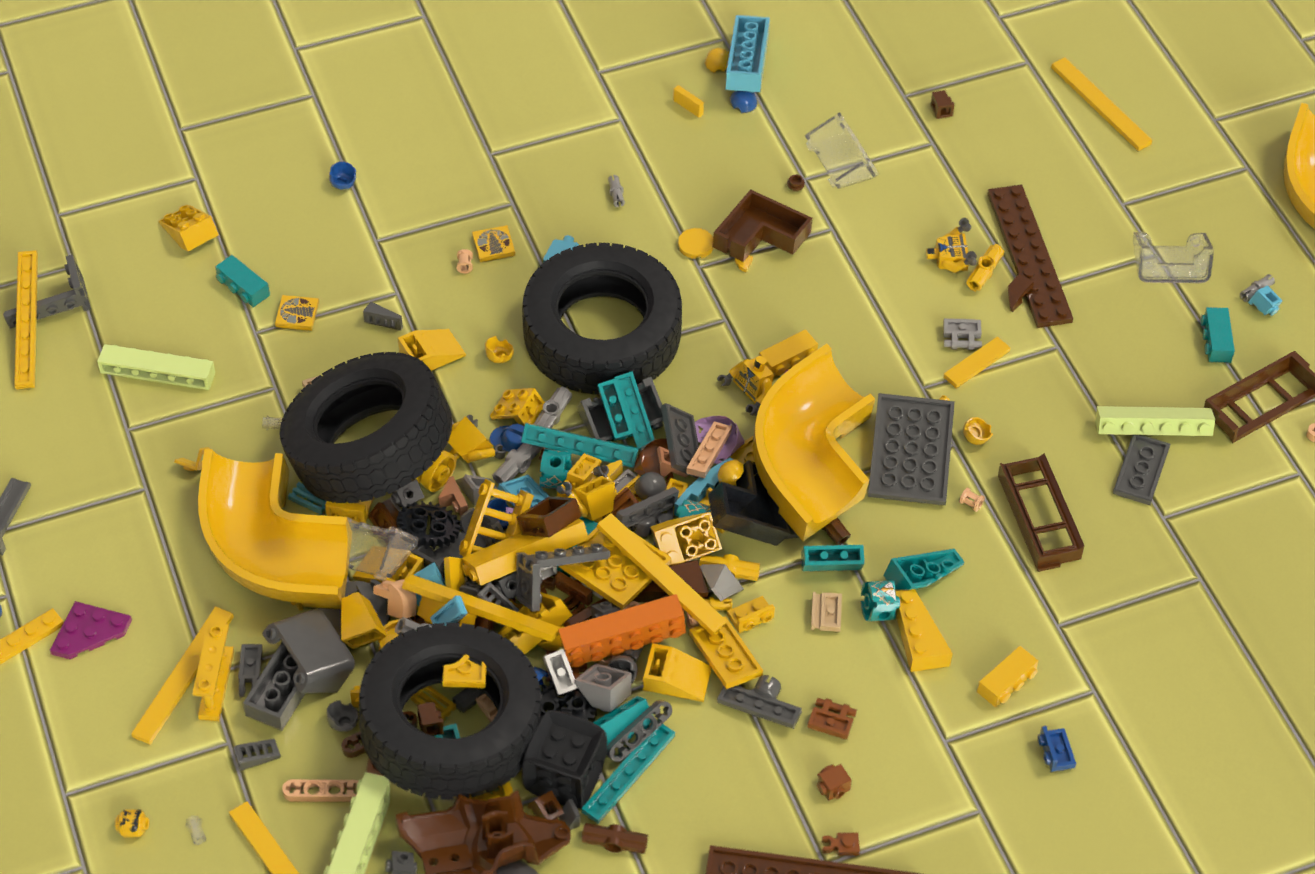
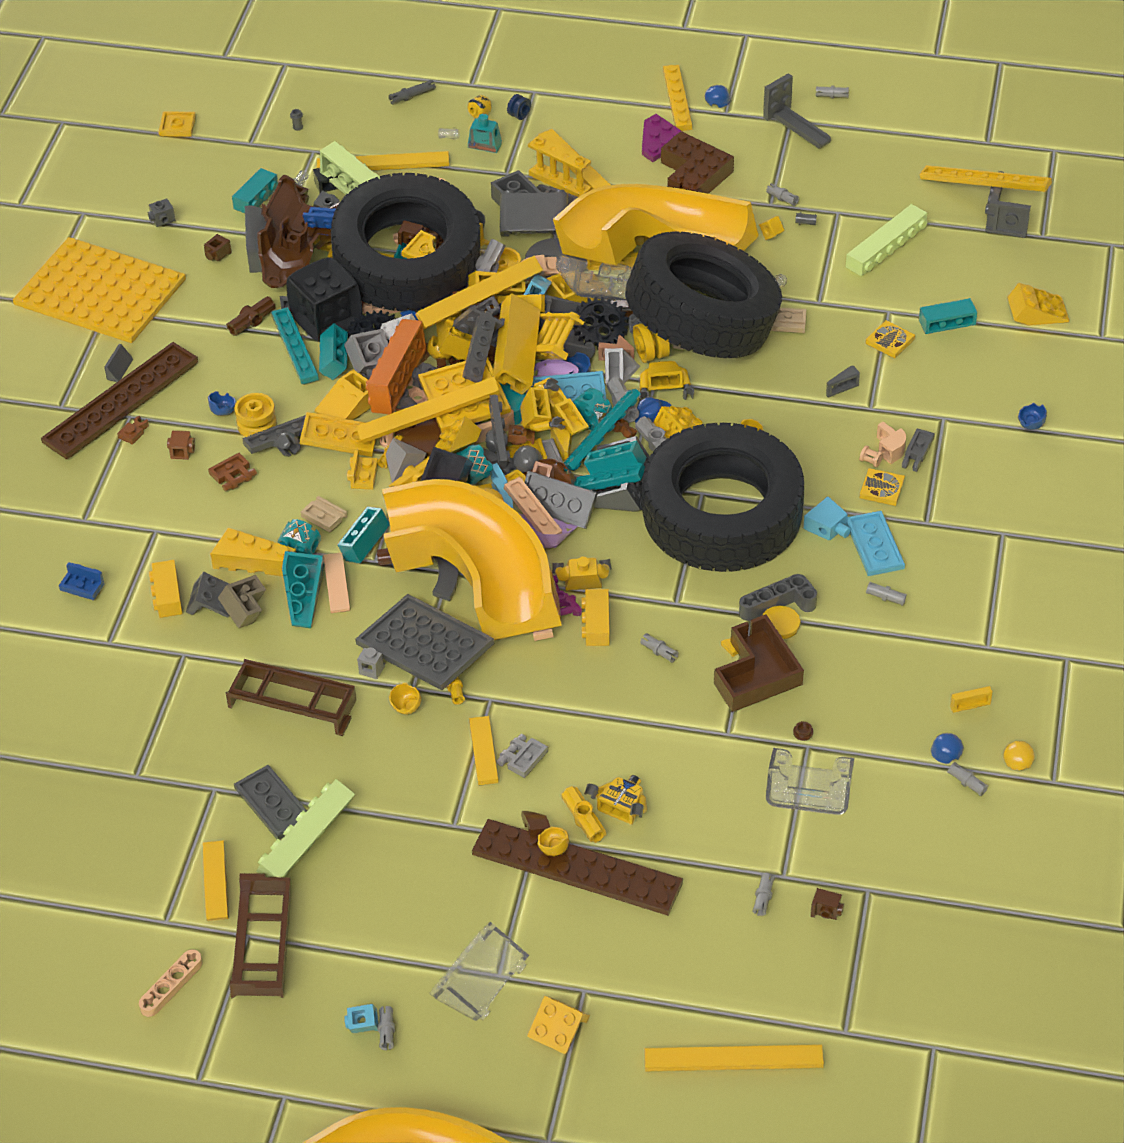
camera: 125 degrees right, 5 degrees down
dark grey slope [233,738,281,771] -> none
yellow slope [341,592,387,649] -> none
yellow slope [398,329,466,371] -> none
medium azure tile [430,596,468,626] -> none
reddish brown window [516,496,582,537] -> none
dark grey beam [606,700,672,762] -> none
medium azure brick [726,15,770,92] -> none
light nougat bush [959,487,985,512] -> none
teal brick [1201,307,1235,363] -> none
none -> dark grey bracket [186,572,229,618]
none -> yellow slope [203,840,228,921]
none -> blue hair [208,391,236,416]
none -> dark tan brick [218,575,266,629]
none -> yellow wheel [234,393,277,437]
none -> blue bracket [303,207,336,229]
none -> light nougat slope [323,552,350,613]
none -> light grey brick [357,648,385,679]
none -> teal torso [467,114,502,153]
none -> dark blue wheel [507,94,531,120]
none -> yellow bracket [527,996,590,1054]
none -> yellow hair [537,826,569,856]
none -> light grey pin [640,633,678,663]
none -> reddish brown piece [661,131,734,194]
none -> dark grey beam [739,574,817,621]
none -> light grey pin [752,873,775,916]
none -> light grey pin [766,183,799,206]
none -> dark grey pin [795,212,817,226]
none -> medium azure tile [847,511,905,576]
none -> light nougat brick [877,422,906,464]
none -> dark grey hinge [902,428,935,472]
none -> light grey pin [948,762,988,796]

